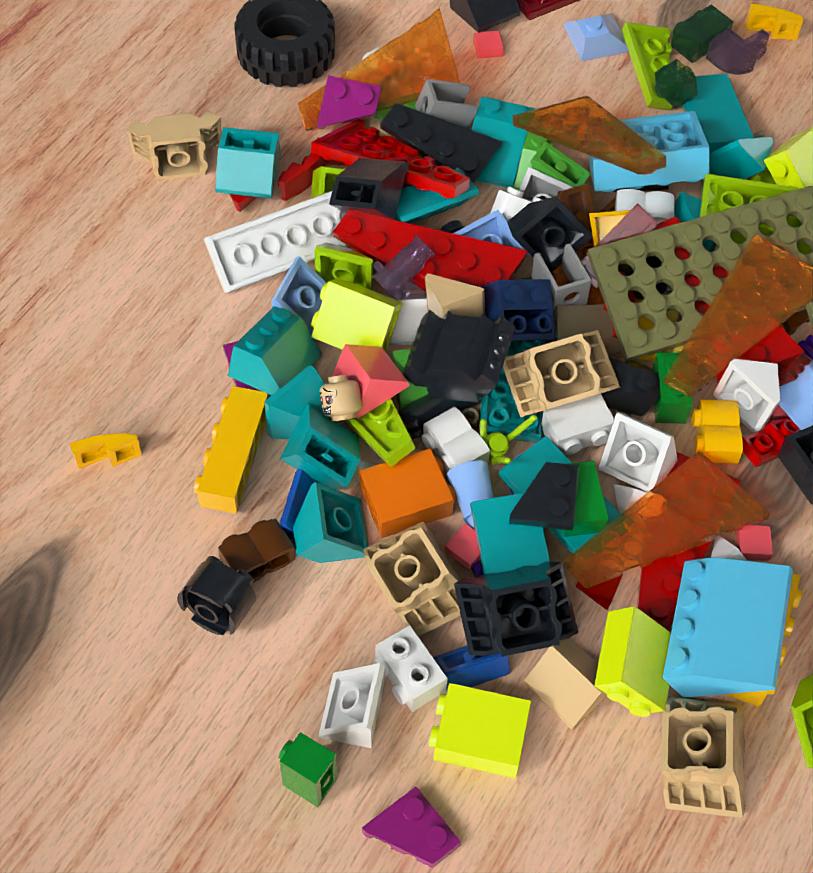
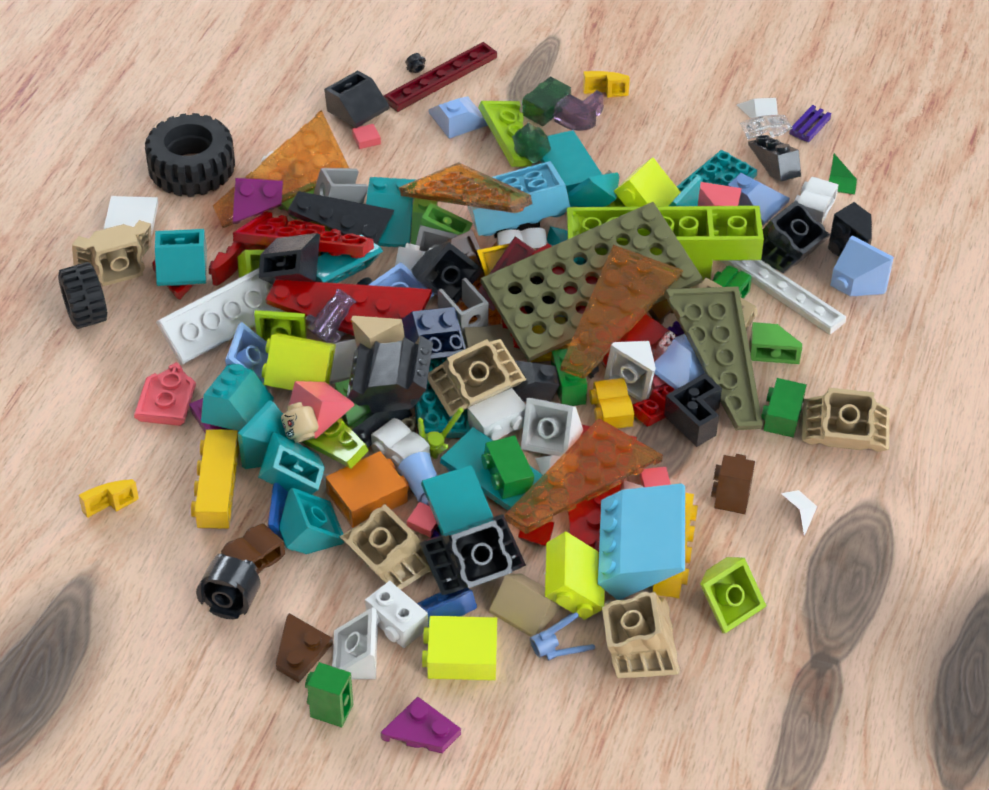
camera: 10 degrees left, 10 degrees down
black wing [509,462,579,530] -> none
none -> black tyre [58,262,108,329]
none -> white tile [104,196,158,235]
none -> coral tile [134,362,196,426]
none -> reddish brown wing [276,613,333,683]
none -> medium blue plant [530,613,595,660]

